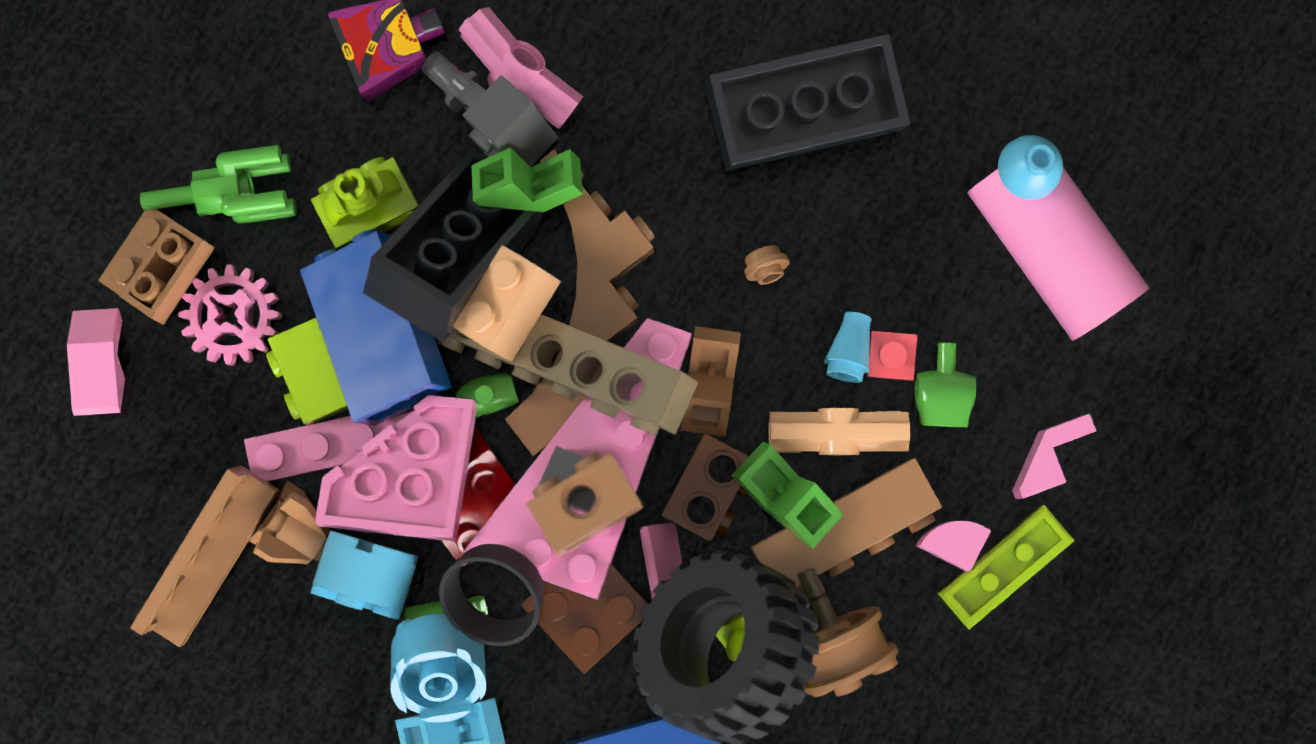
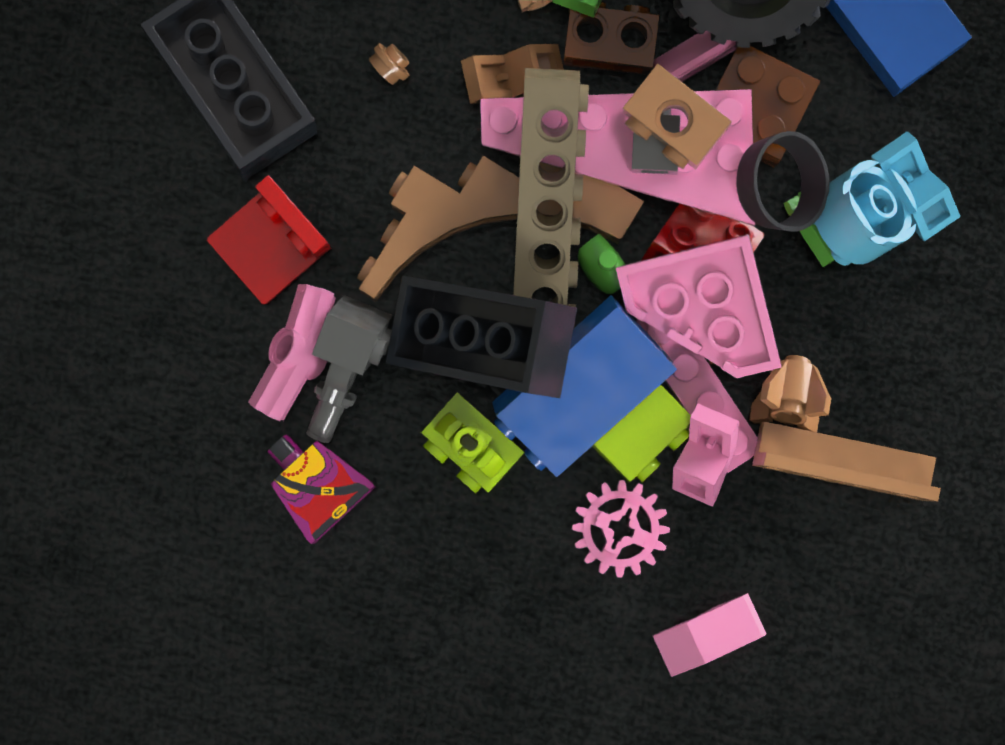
camera: 115 degrees left, 0 degrees up
medium nougat brick [98,209,215,325] -> none
bright green plant [140,145,297,224] -> none
medium azure brick [311,530,418,620] -> none
light nougat brick [452,245,561,362] -> none
bright green slope [471,147,583,212] -> none
none -> red bracket [207,175,331,305]
none -> bright pink slope [672,404,739,507]

